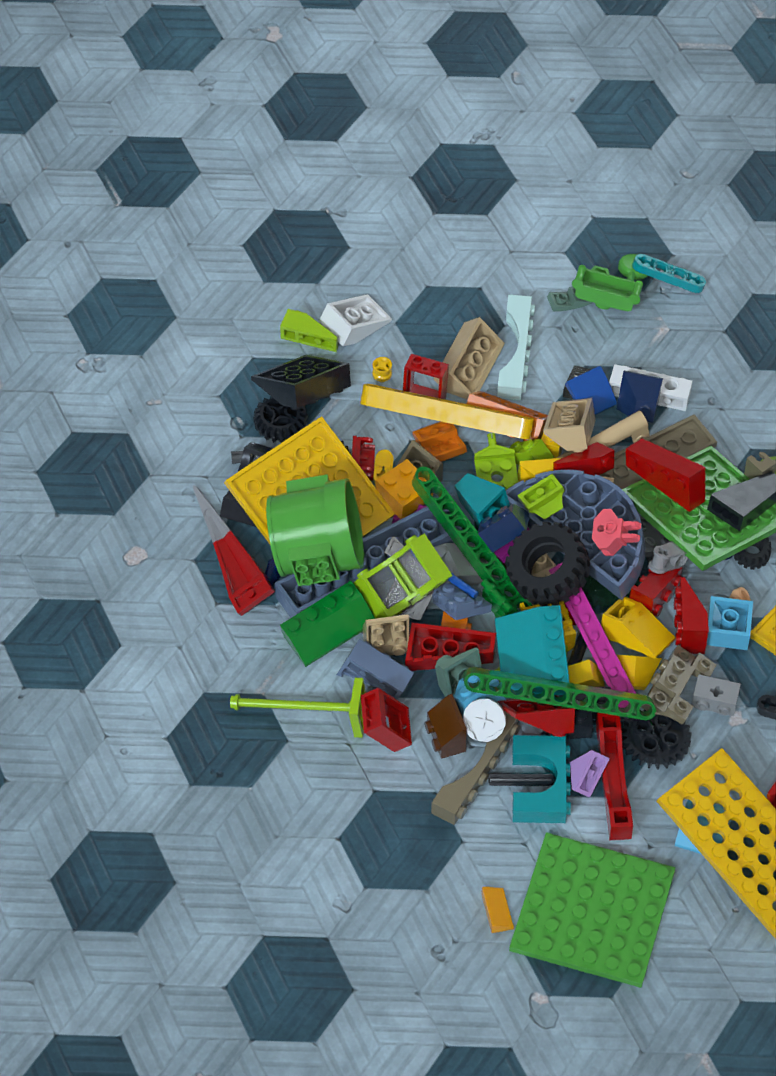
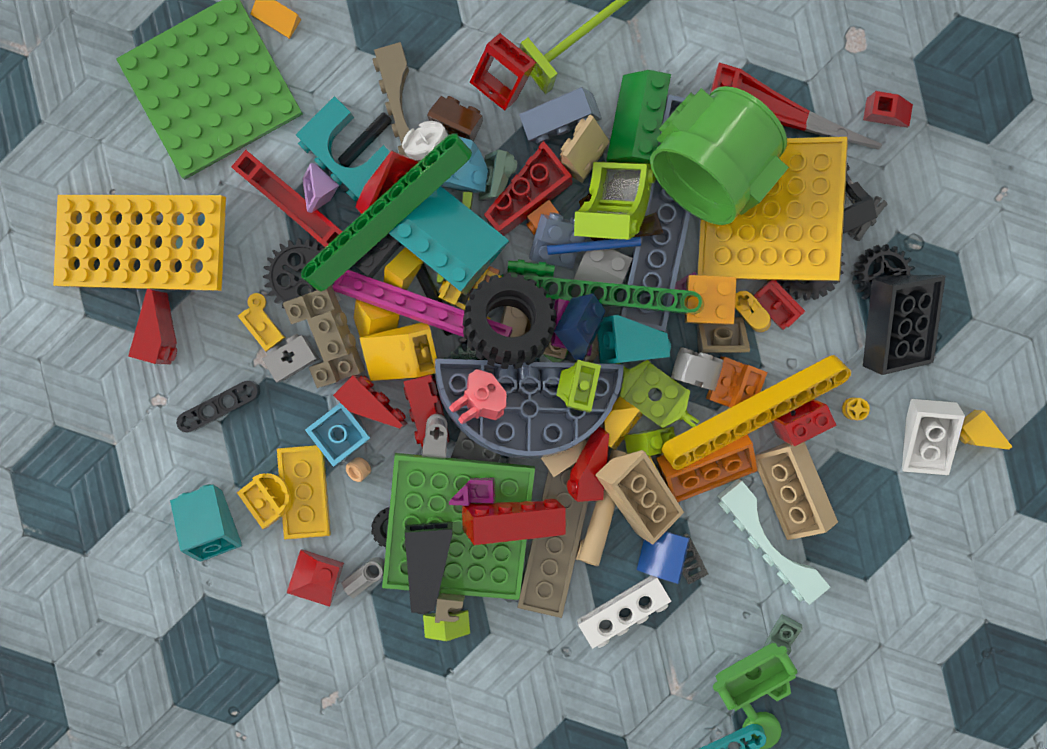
camera: 140 degrees right, 35 degrees up
lime slope [280,309,338,352] -> none
dark blue slope [616,370,663,423] -> none
none -> yellow hinge [238,293,285,352]
none -> magenta slope [449,478,495,506]
none -> light grey brick [671,347,724,391]
none -> red slope [863,91,913,128]
none -> yellow slope [959,410,1012,450]

